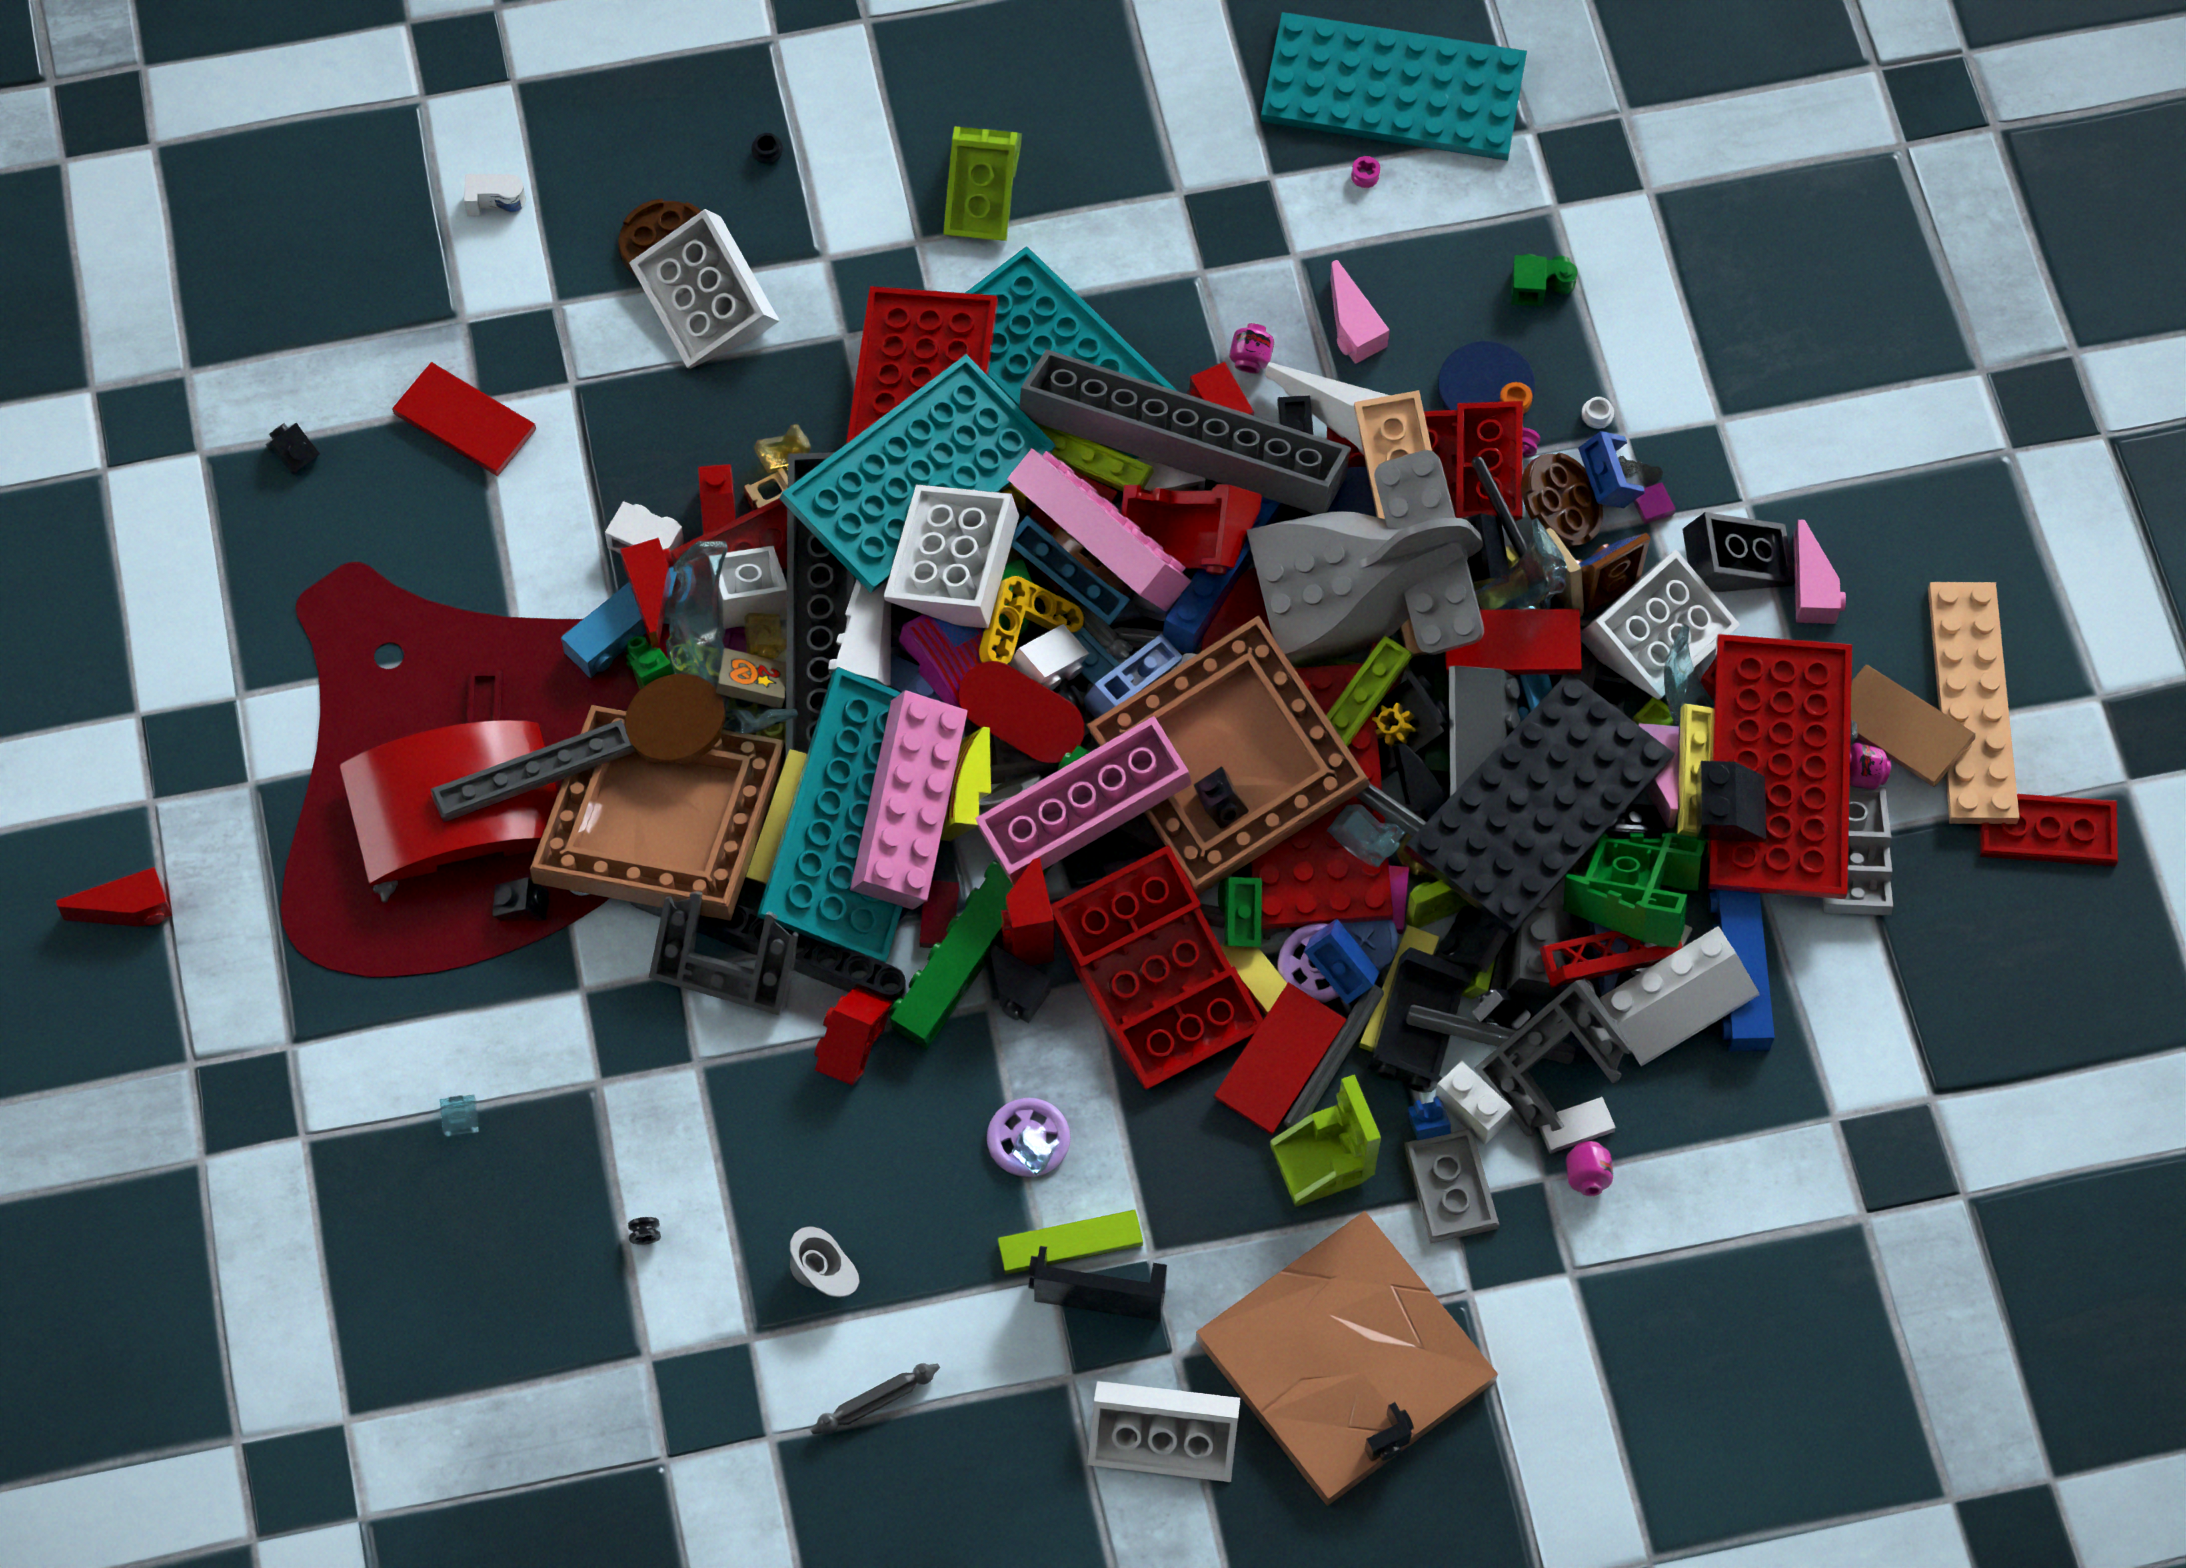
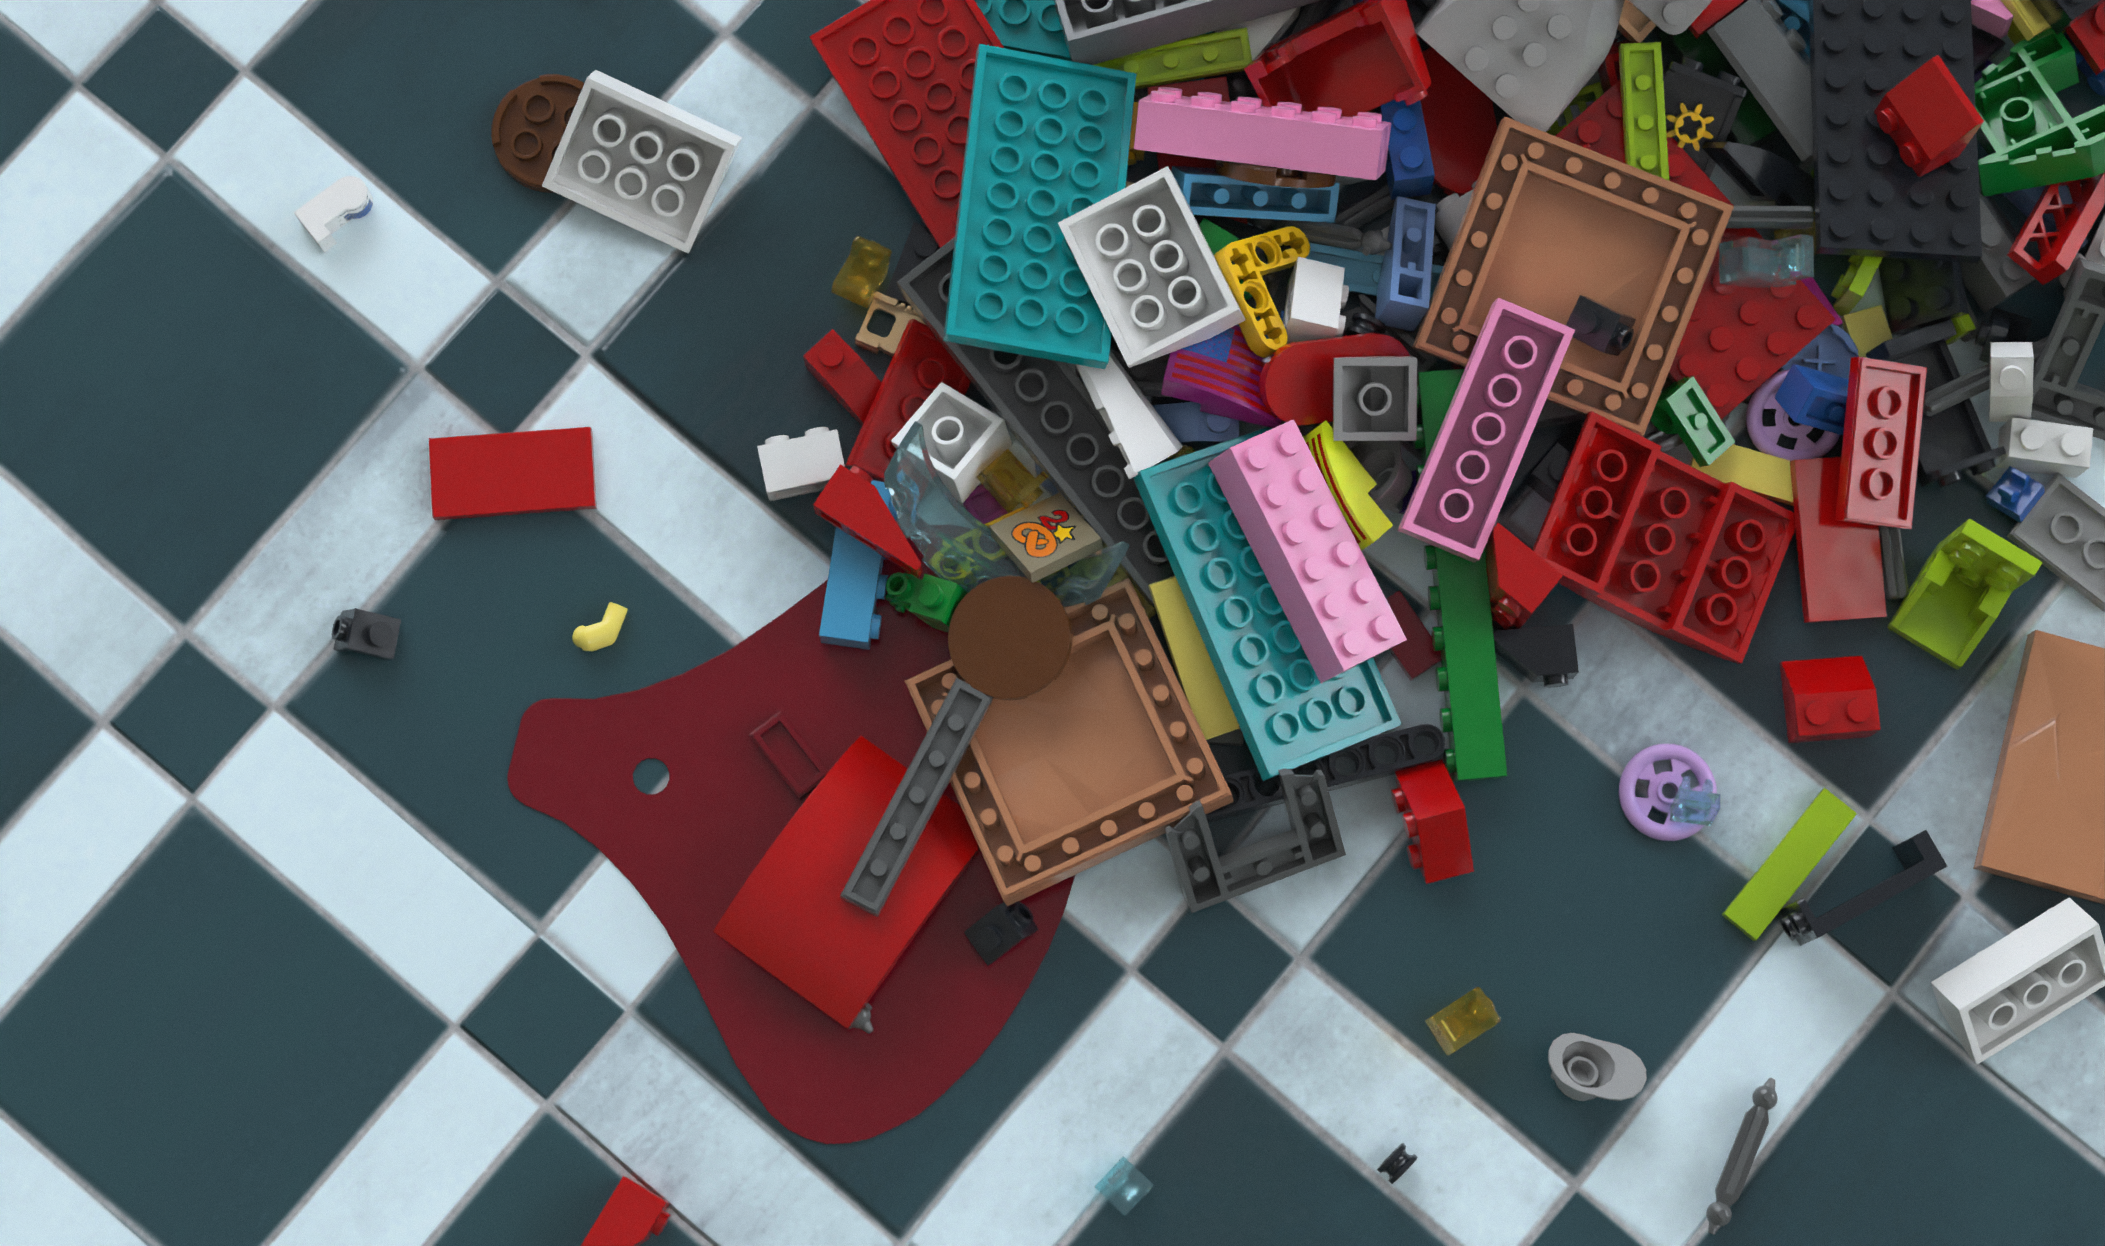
camera: 40 degrees left, 15 degrees up
none -> light yellow arm [572,602,628,652]
none -> light grey slope [1333,356,1417,441]
none -> clear yellow bracket [1425,987,1501,1056]
none -> red slope [1779,656,1881,743]
none -> tile [1835,357,1927,529]
none -> red slope [1874,55,1984,177]
none -> white slope [1989,342,2034,422]

